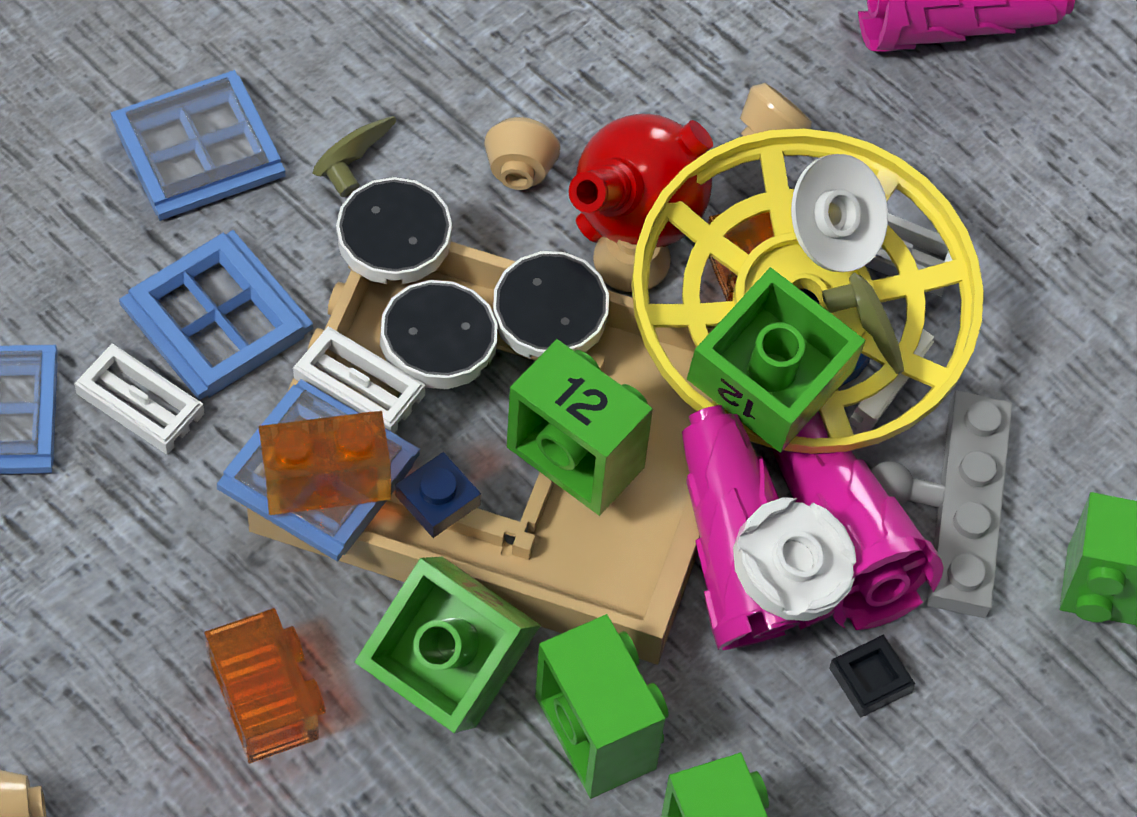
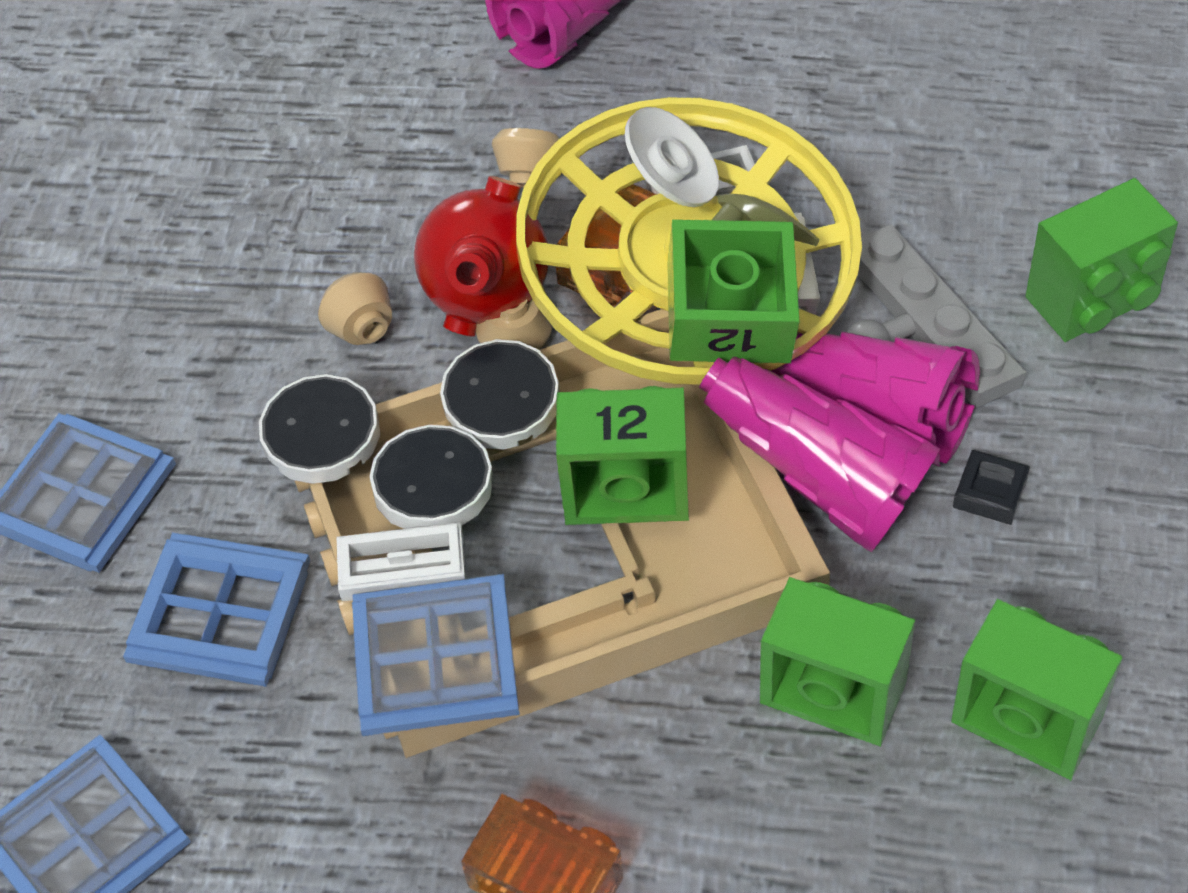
camera: 30 degrees left, 5 degrees down
white tile [74,344,204,455] -> none
clear orange brick [258,411,391,515] -> none
olive bar [312,116,396,197] -> none
bright green brick [354,556,541,733] -> none
dark blue plate [395,452,481,538] -> none
white tile [733,497,856,621] -> none

